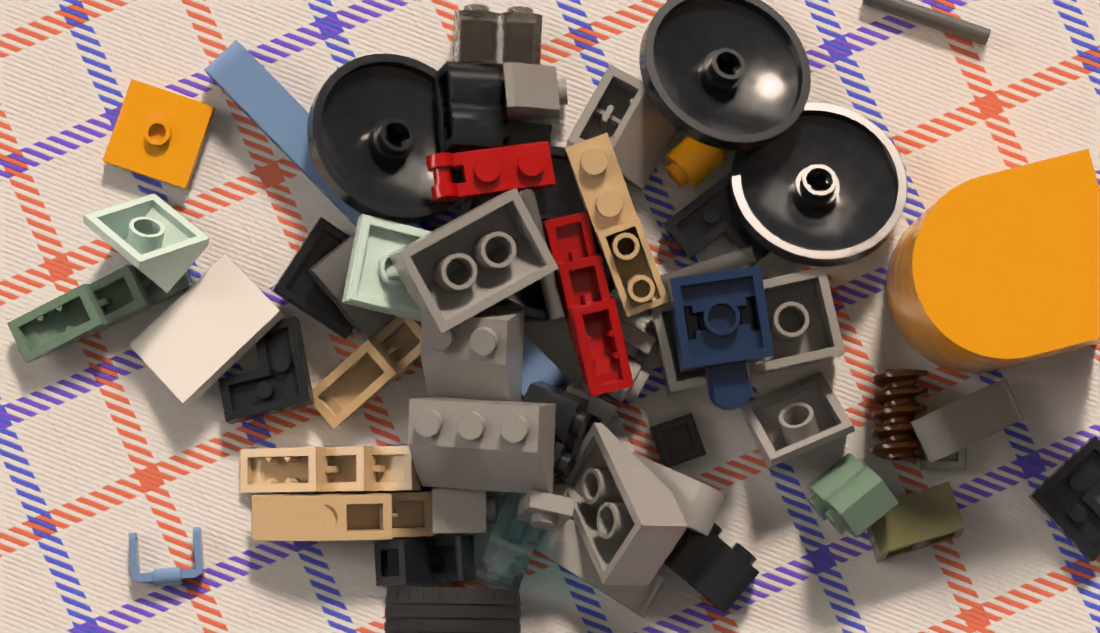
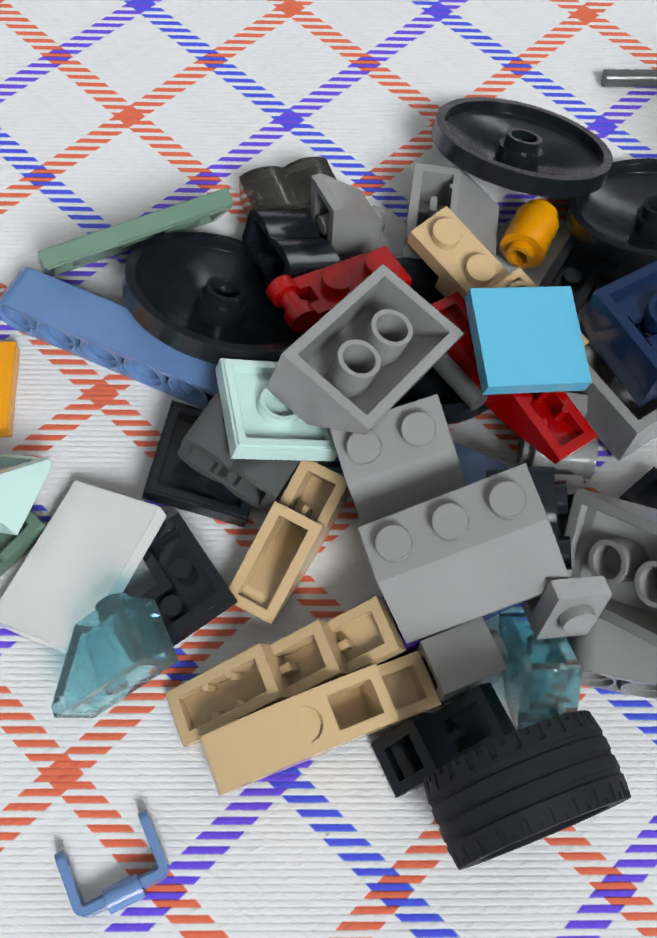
camera: 20 degrees left, 20 degrees down
none -> sand green tile [37,187,234,277]
none -> clear light blue slope [51,593,179,718]
none -> medium azure tile [464,286,592,395]

